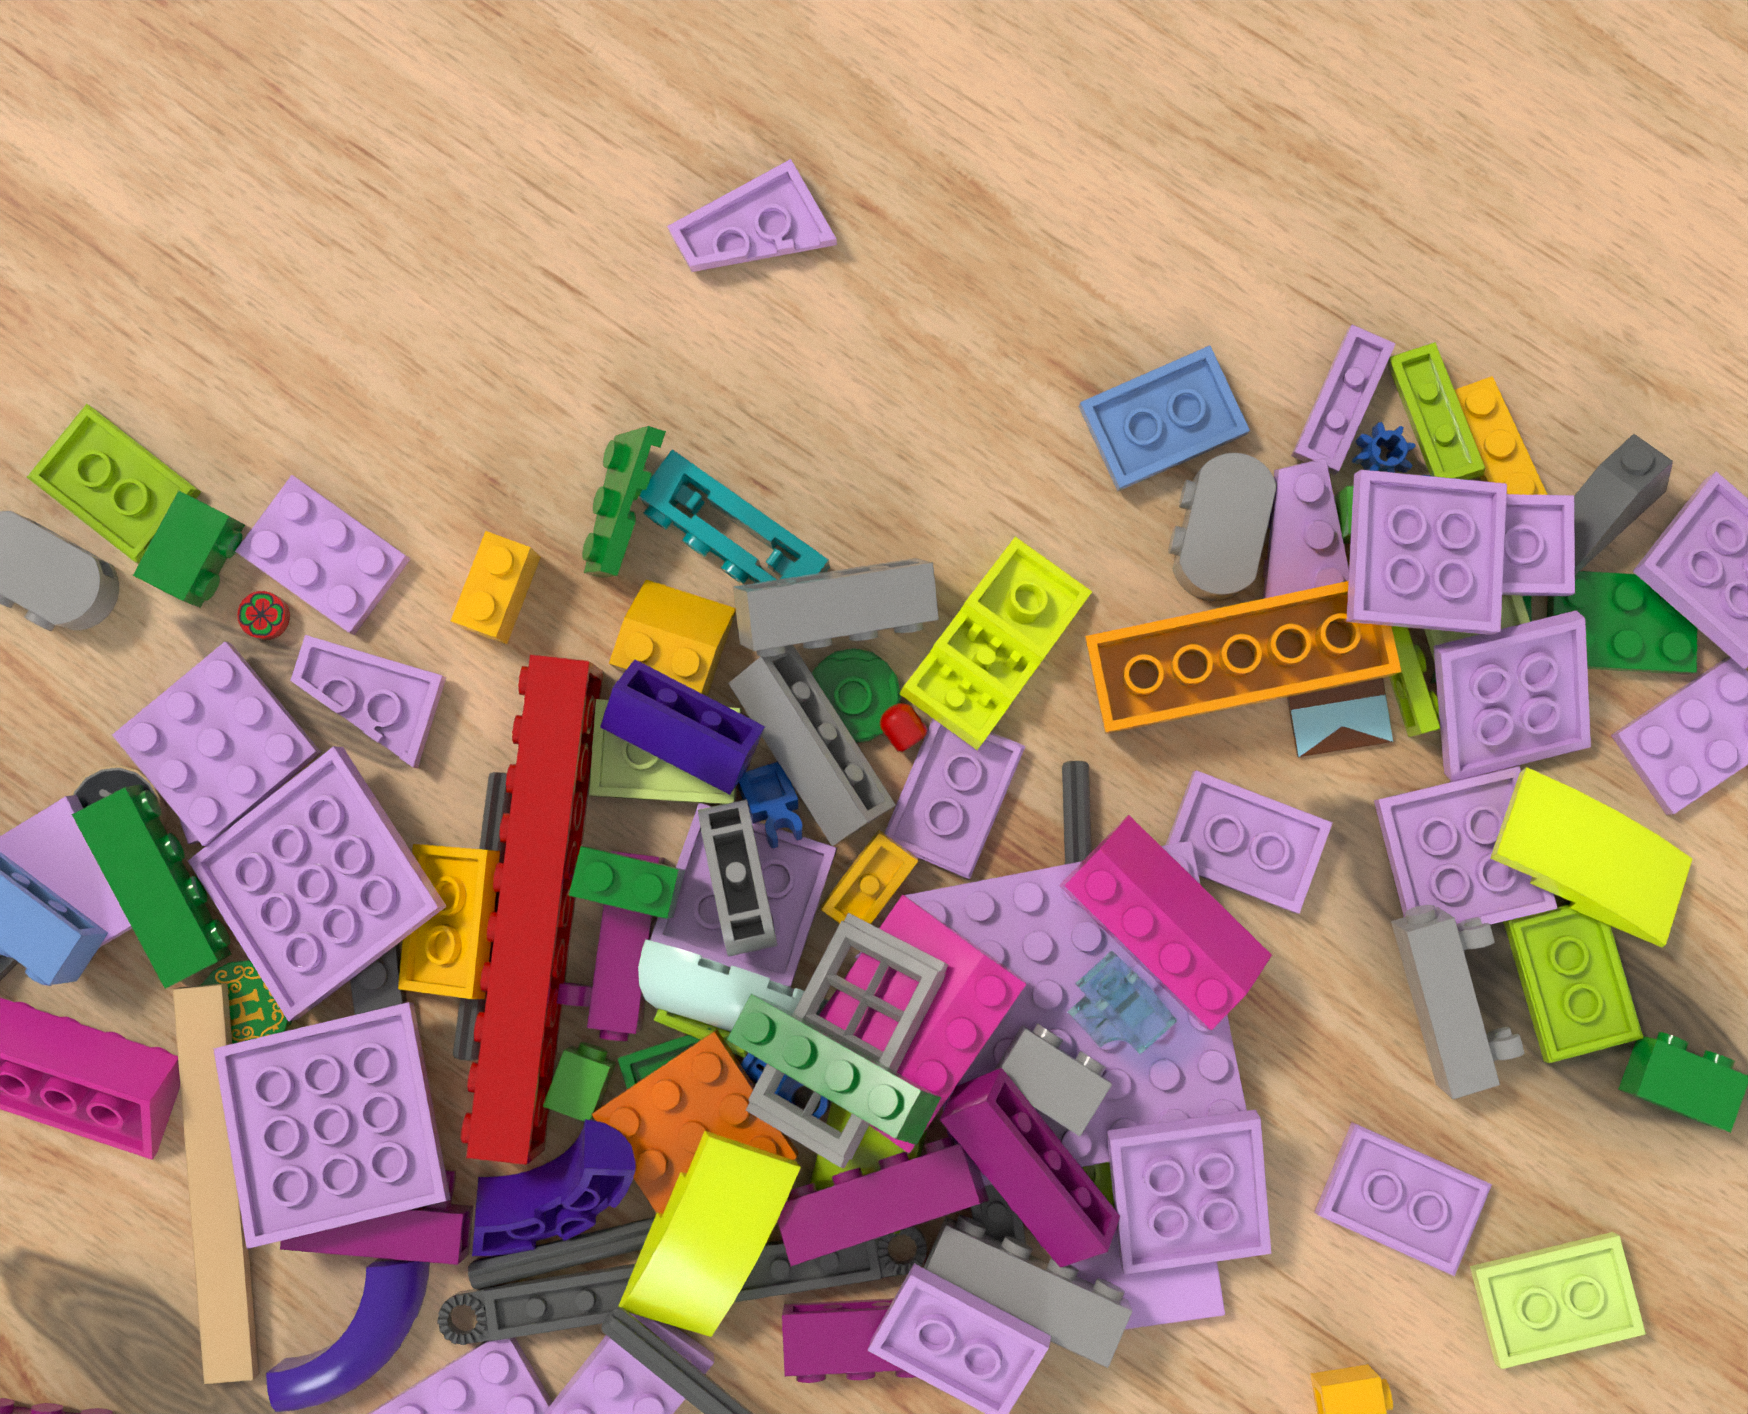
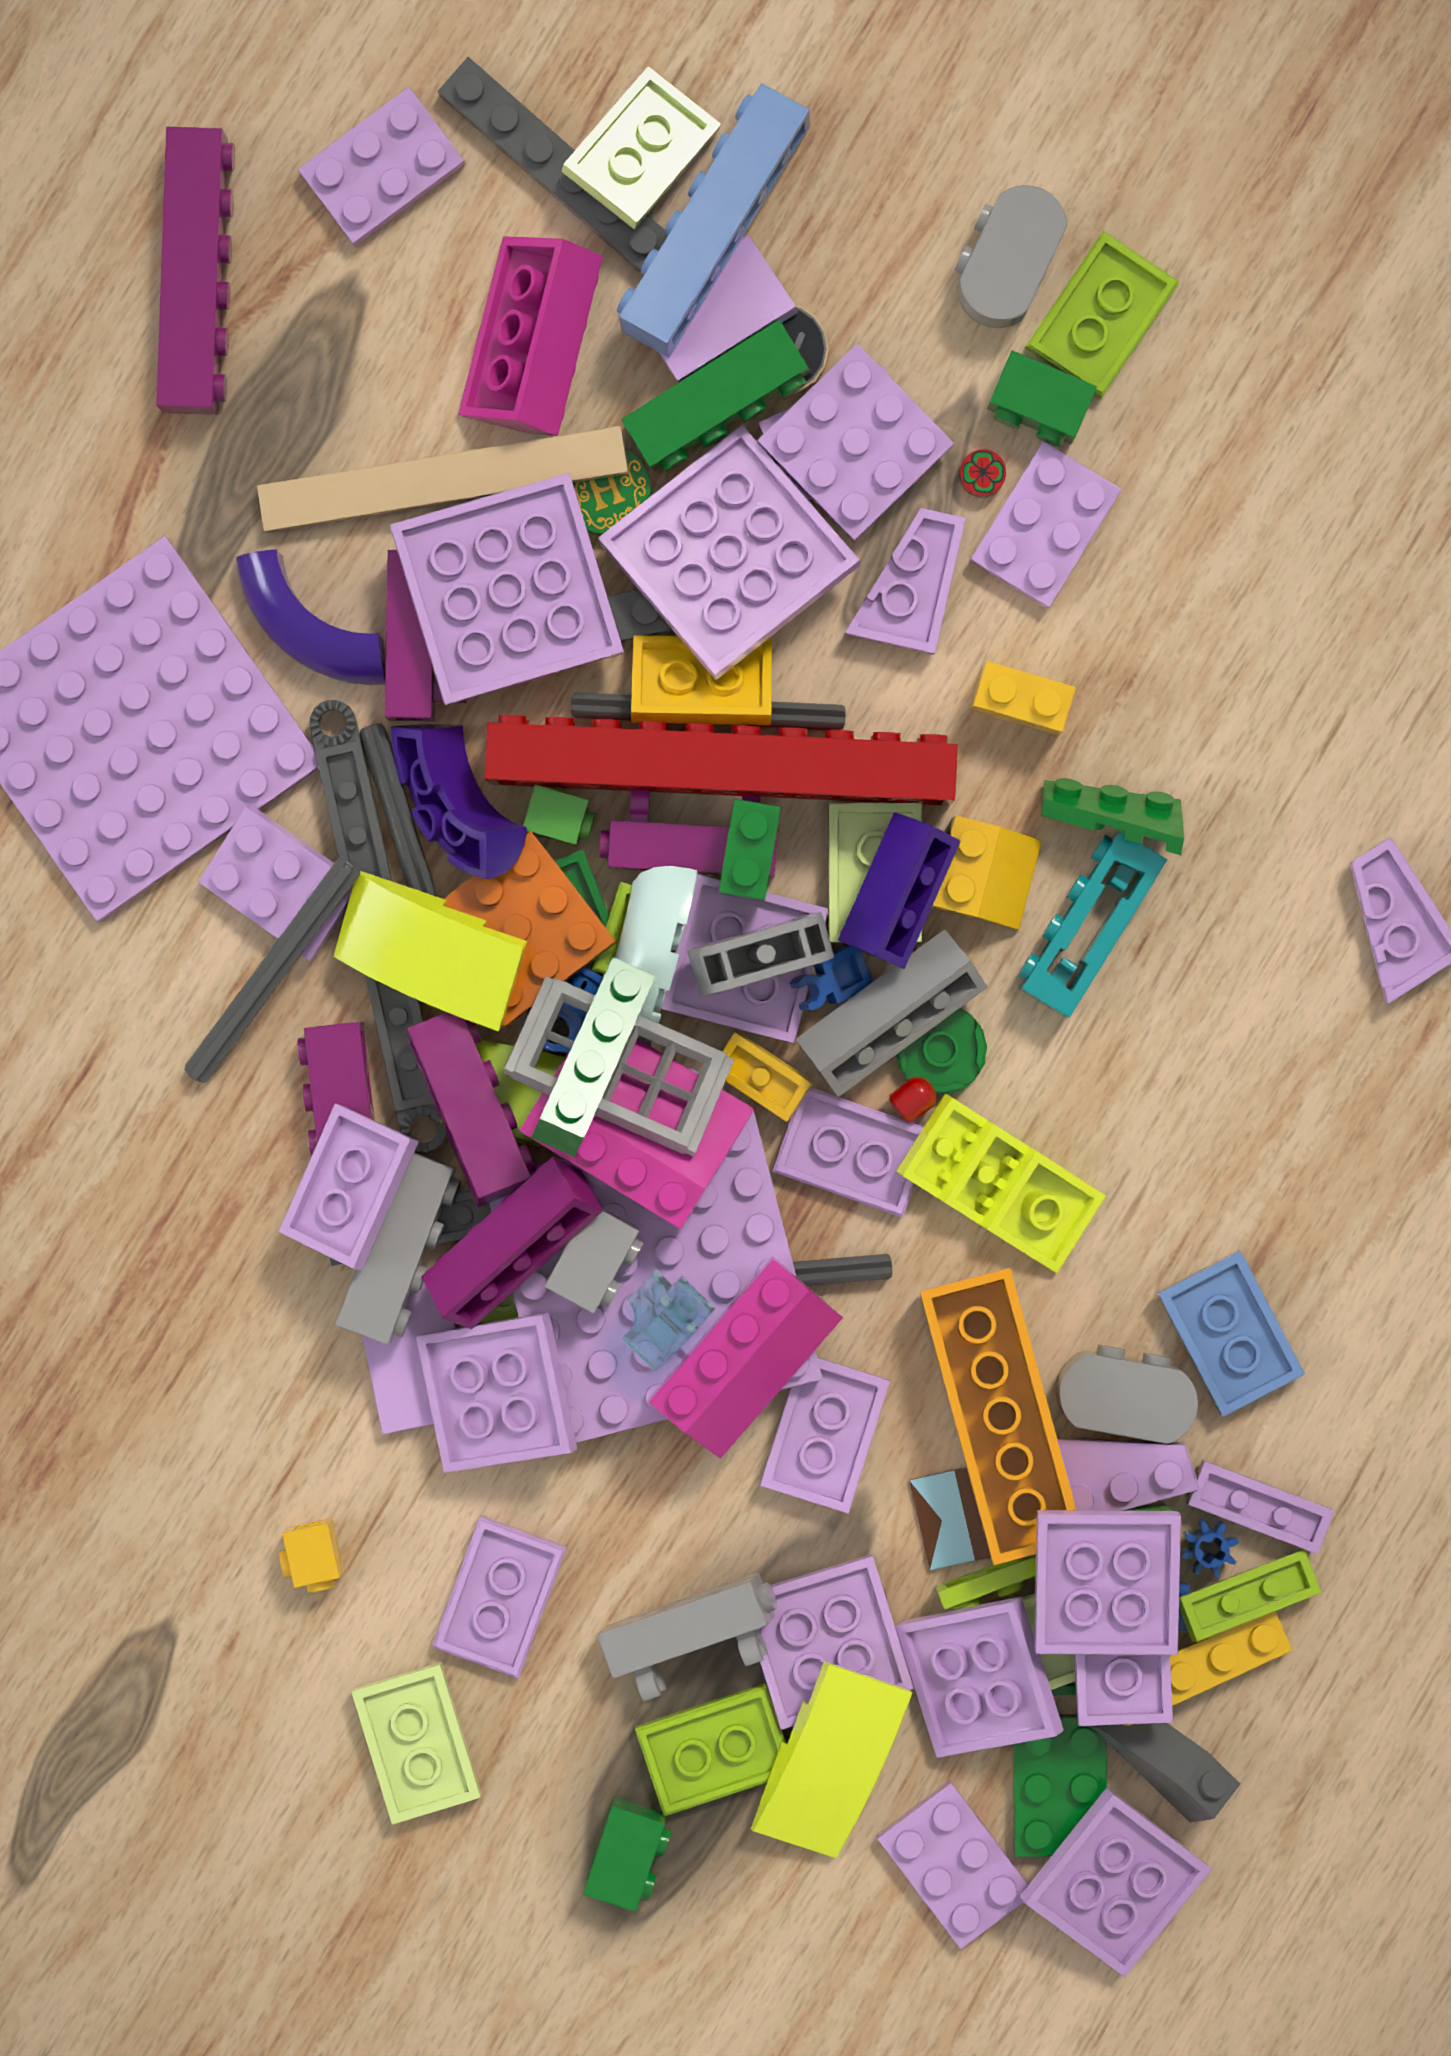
camera: 85 degrees right, 5 degrees up
light grey brick [733,558,939,657] -> none

